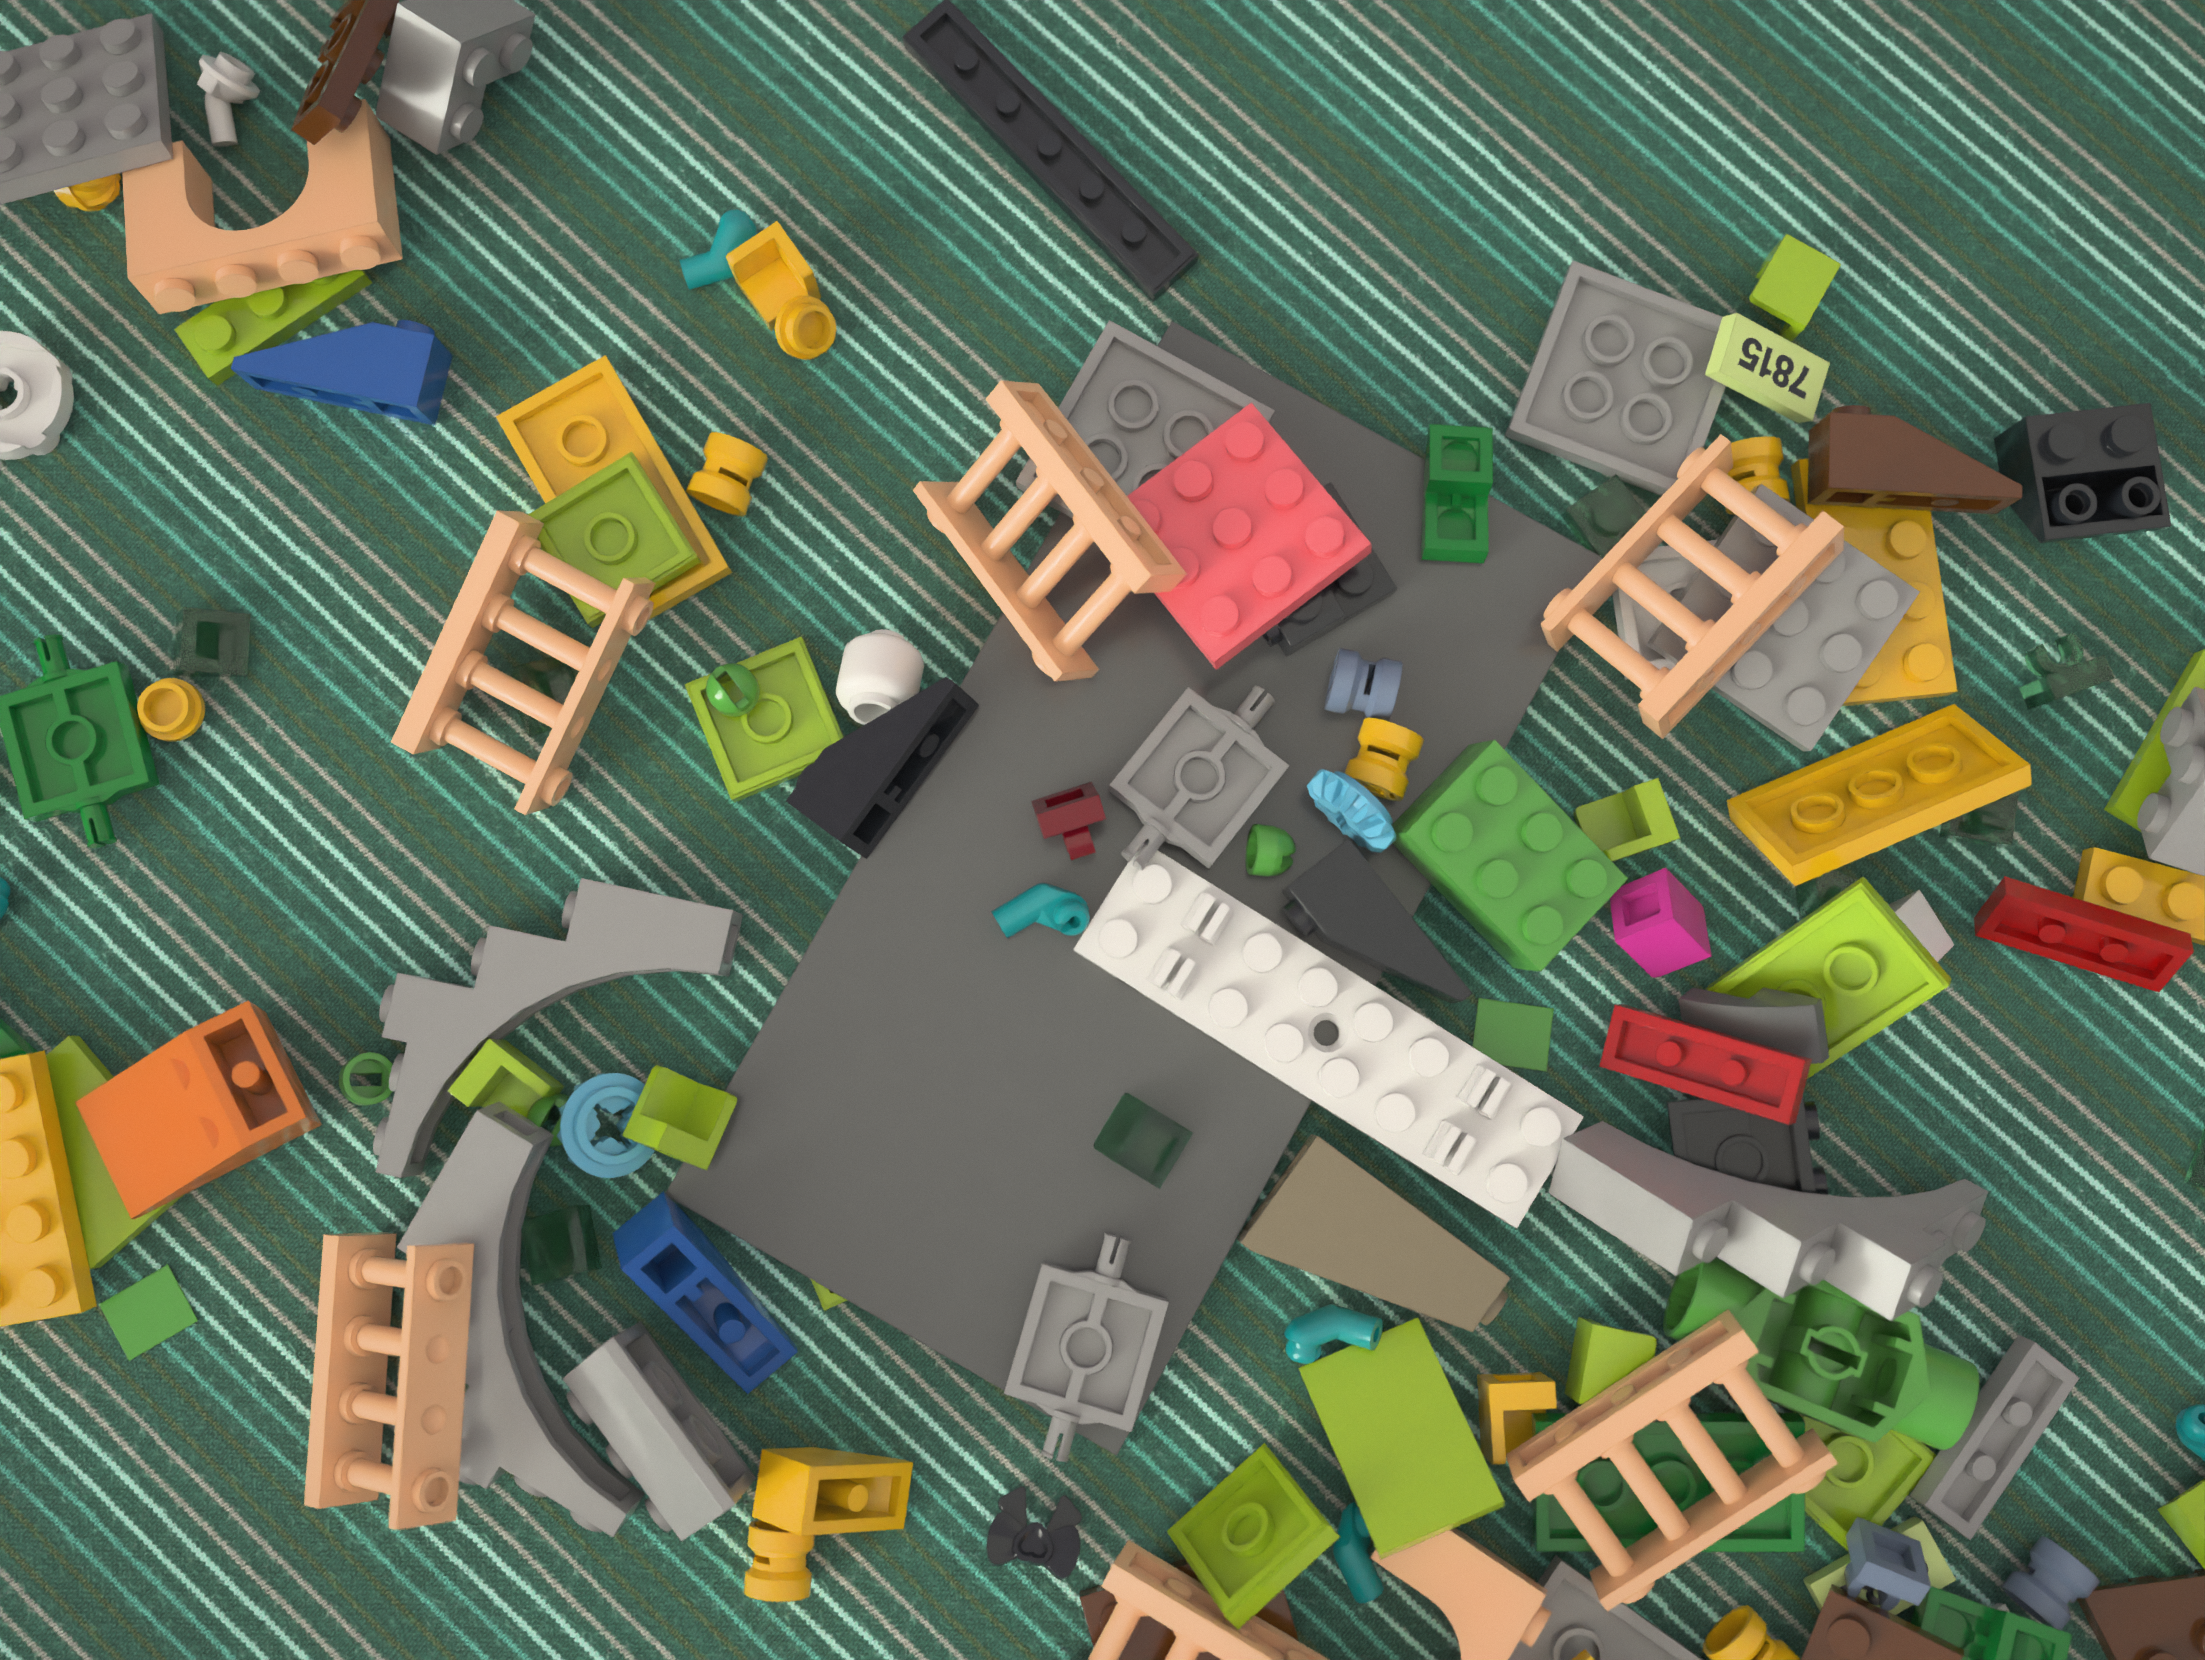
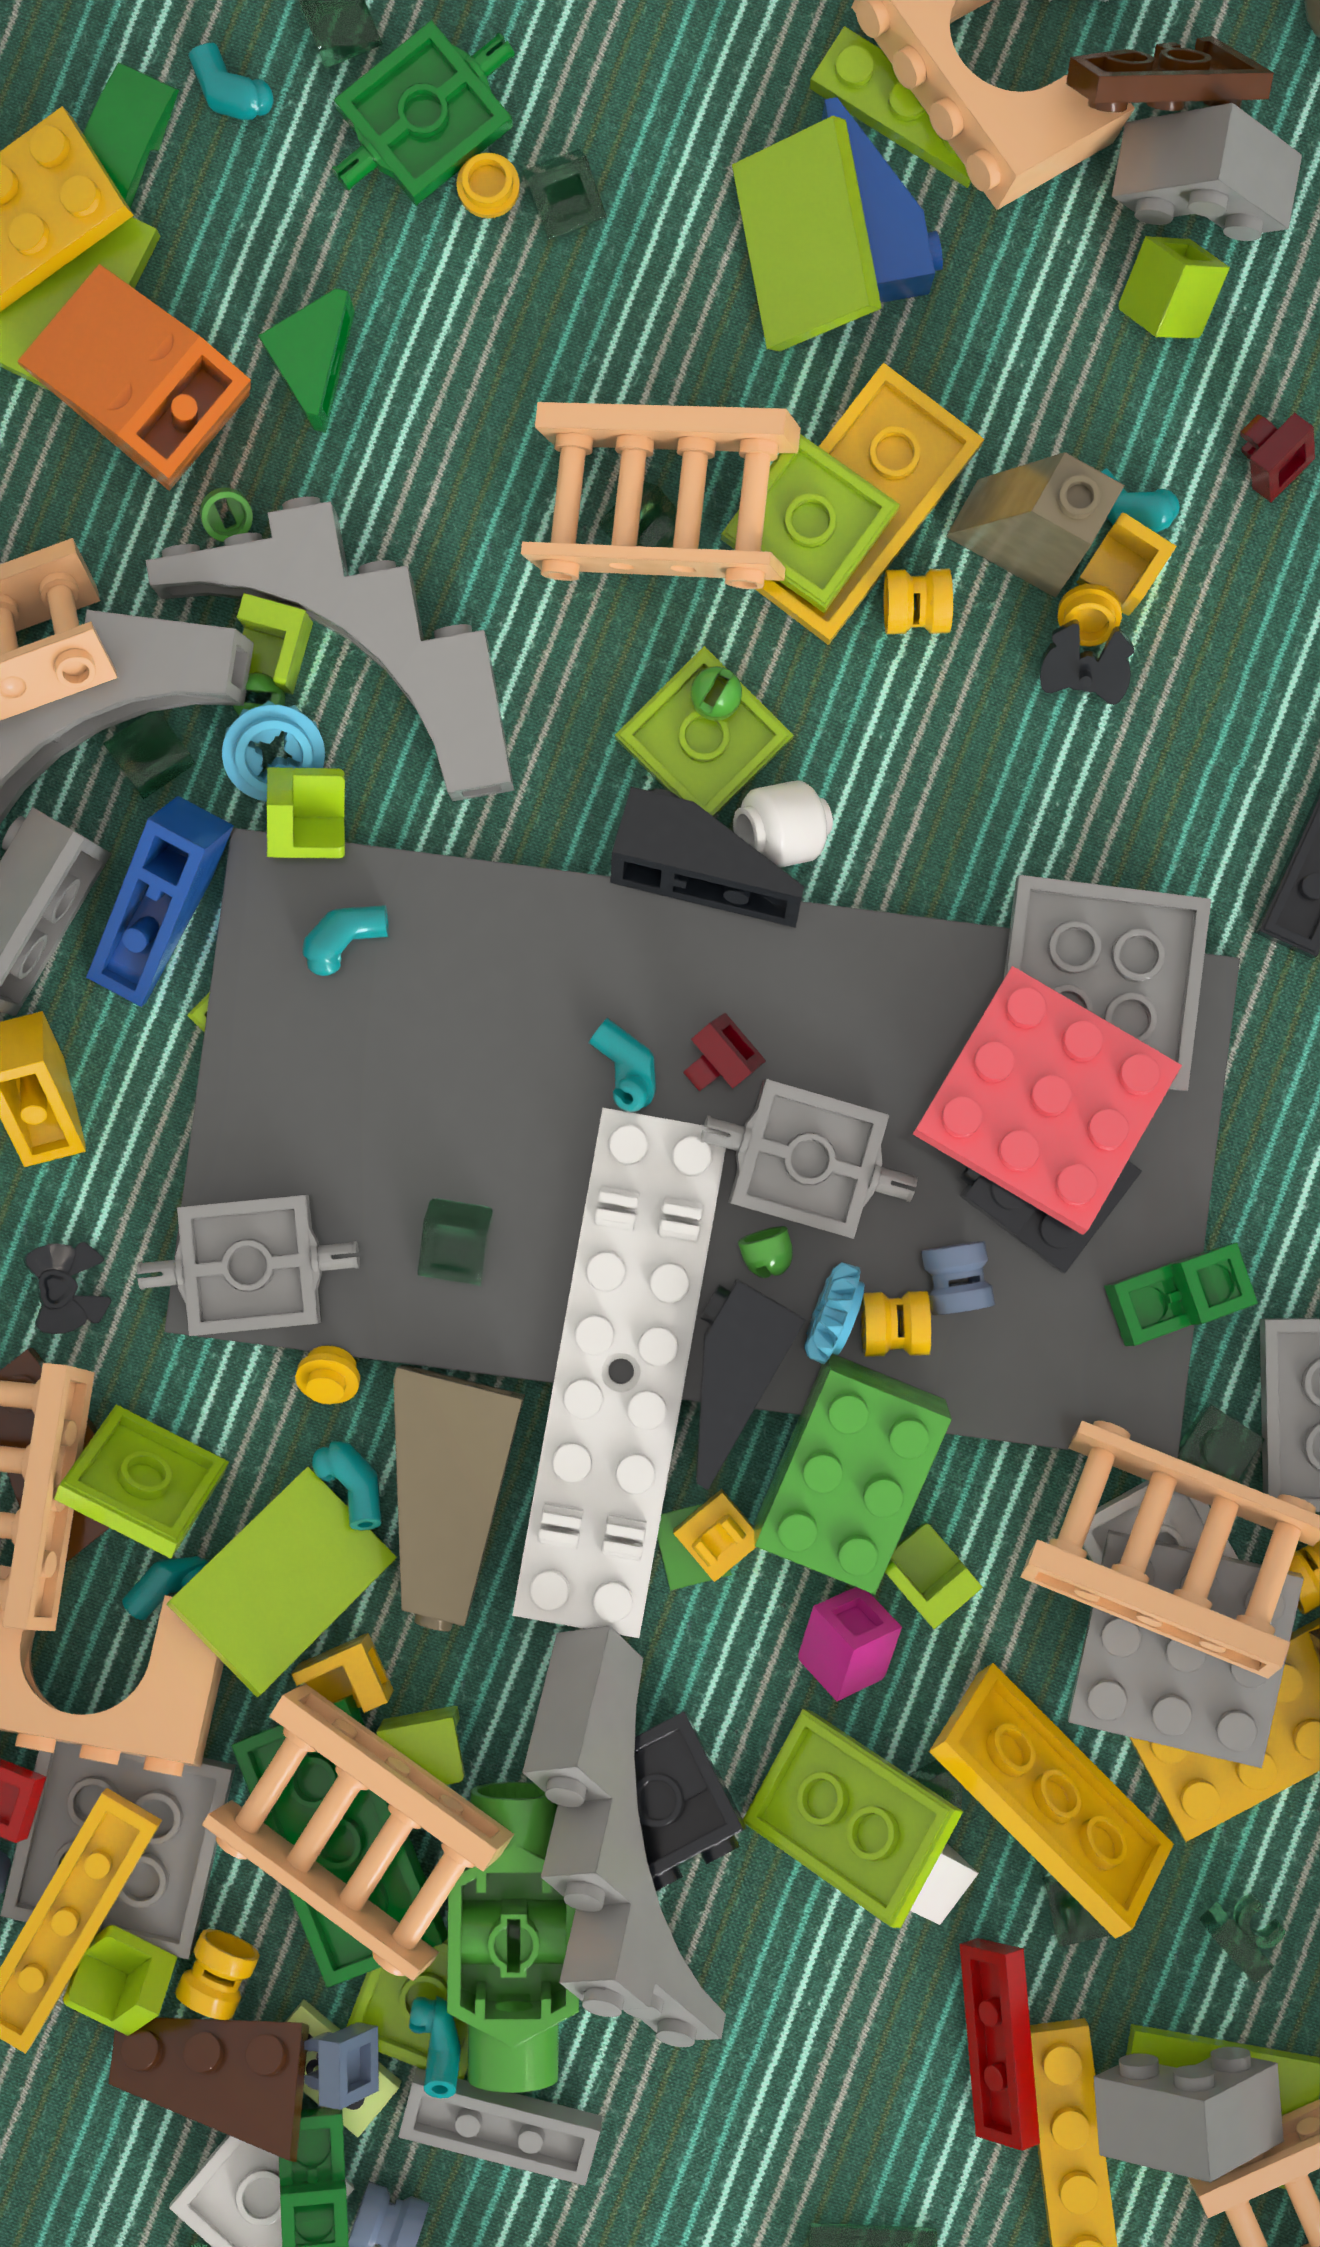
camera: 75 degrees right, 5 degrees up
light nougat fence [913,380,1187,682] -> none
red plate [1599,1004,1812,1125] -> none
dark grey slope [1679,987,1829,1064] -> none
none -> green slope [258,288,355,433]
none -> yellow plate [295,1346,360,1404]
none -> teal arm [302,905,389,976]
none -> teal arm [409,1995,461,2098]
none -> yellow tile [673,1489,756,1582]
none -> lime tile [732,116,882,352]
none -> dark tan slope [946,452,1125,598]
none -> black piece [1040,619,1134,705]
none -> lime panel [1118,236,1230,338]
none -> dark red tile [1240,412,1315,503]

